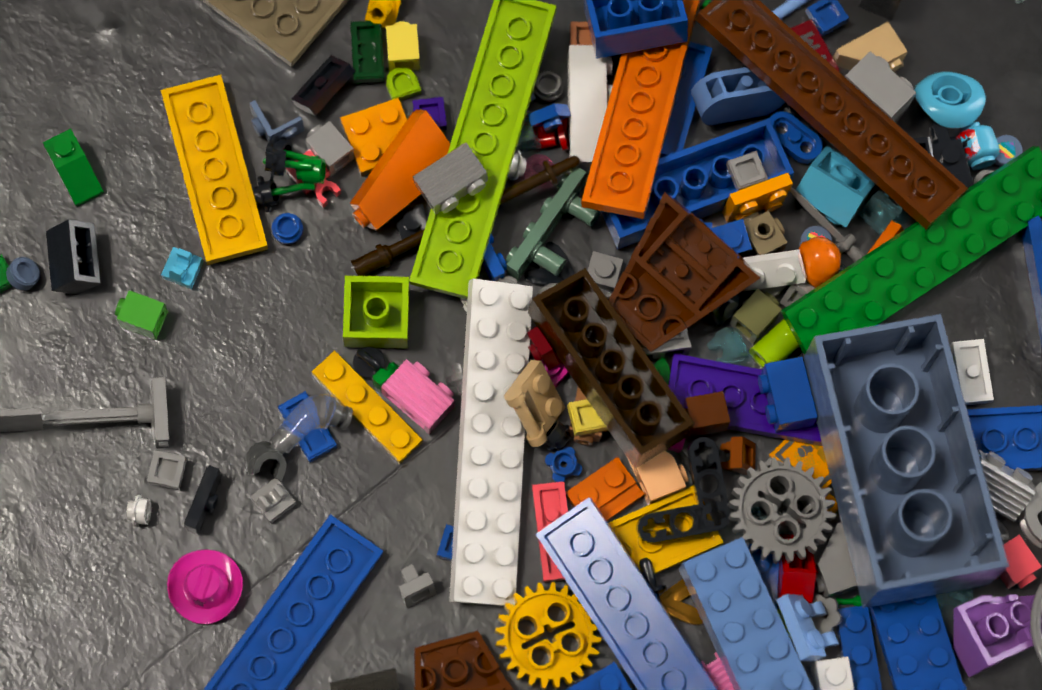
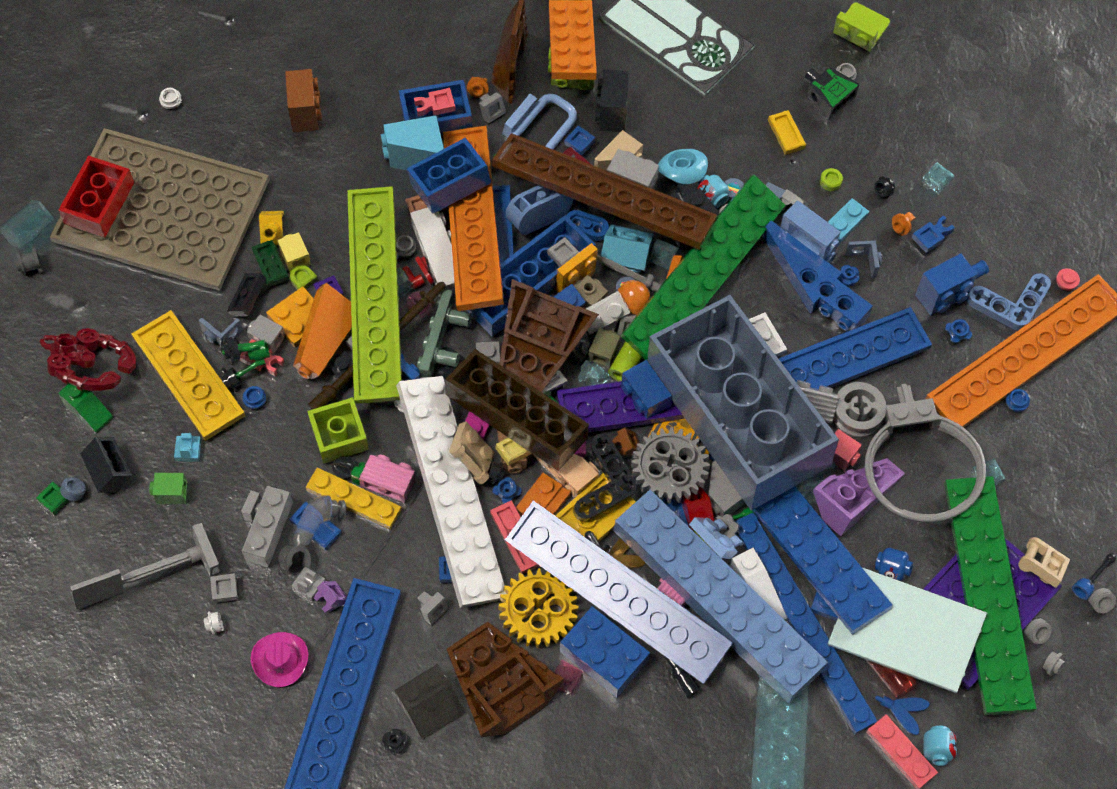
camera: 15 degrees left, 10 degrees down
black plate [184,465,222,535] -> none
light grey brick [412,142,488,214] -> none
white plate [508,150,526,180] -> none
dark red plate [527,326,560,370] -> none
blue plate [528,103,571,130] -> none
reddish brown brick [683,391,730,437] -> none
none -> dark red piece [39,328,136,391]
none -> light grey plate [241,490,262,523]
none -> light grey brick [242,486,293,568]
none -> medium lavender tile [314,581,347,613]

